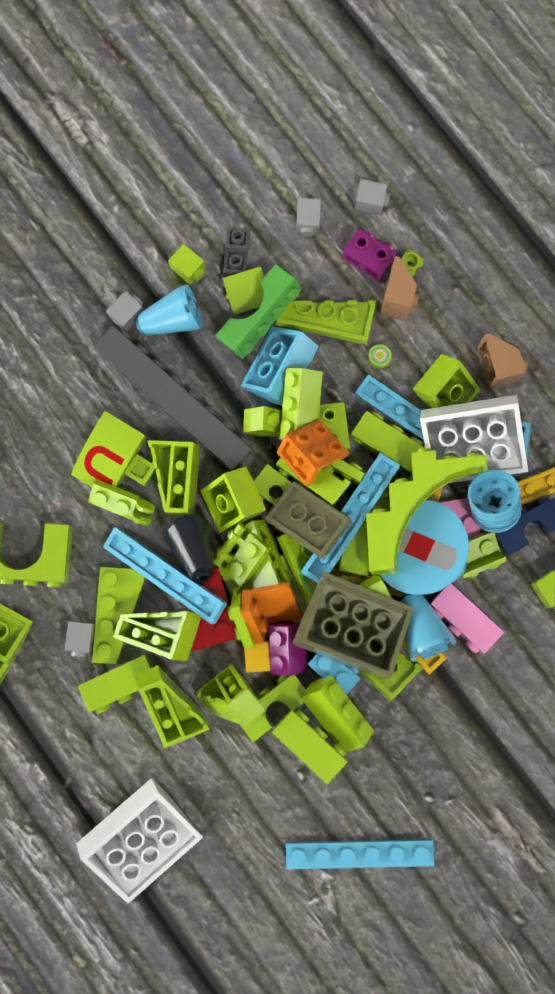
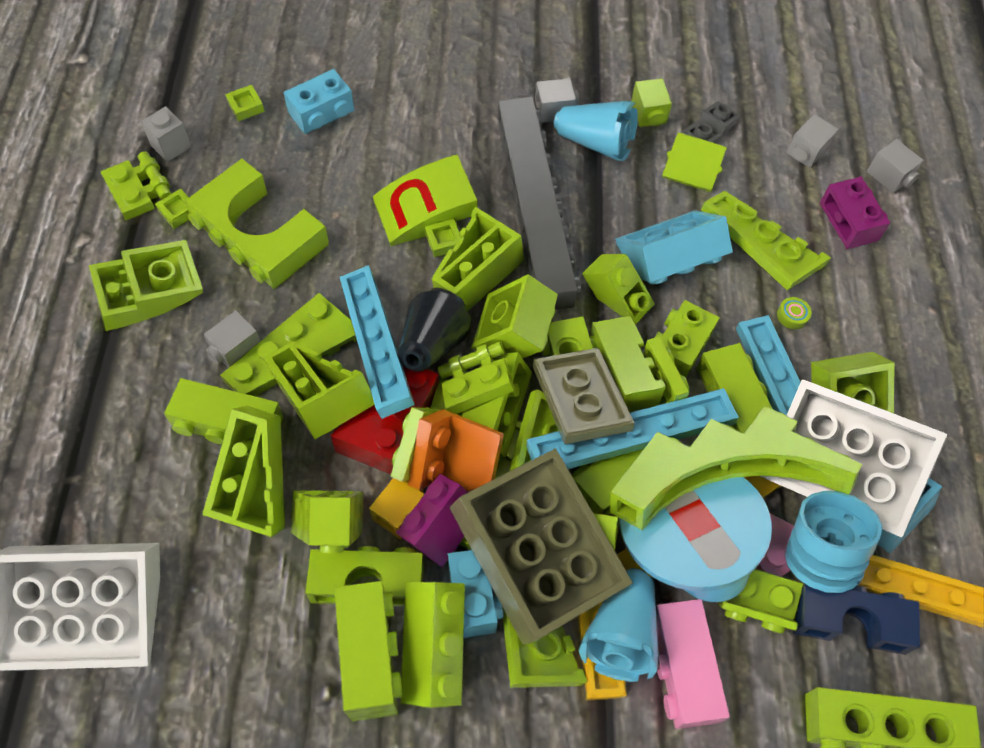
camera: 35 degrees right, 20 degrees down
lime hinge [88,479,155,526] -> none
bright green arch [215,264,302,360] -> none
orange bracket [277,420,349,487] -> none
lime brick [280,368,323,440] -> none
medium nougat slope [380,256,419,321] -> none
lime plate [401,250,424,276] -> none
medium nougat slope [477,333,527,390] -> none

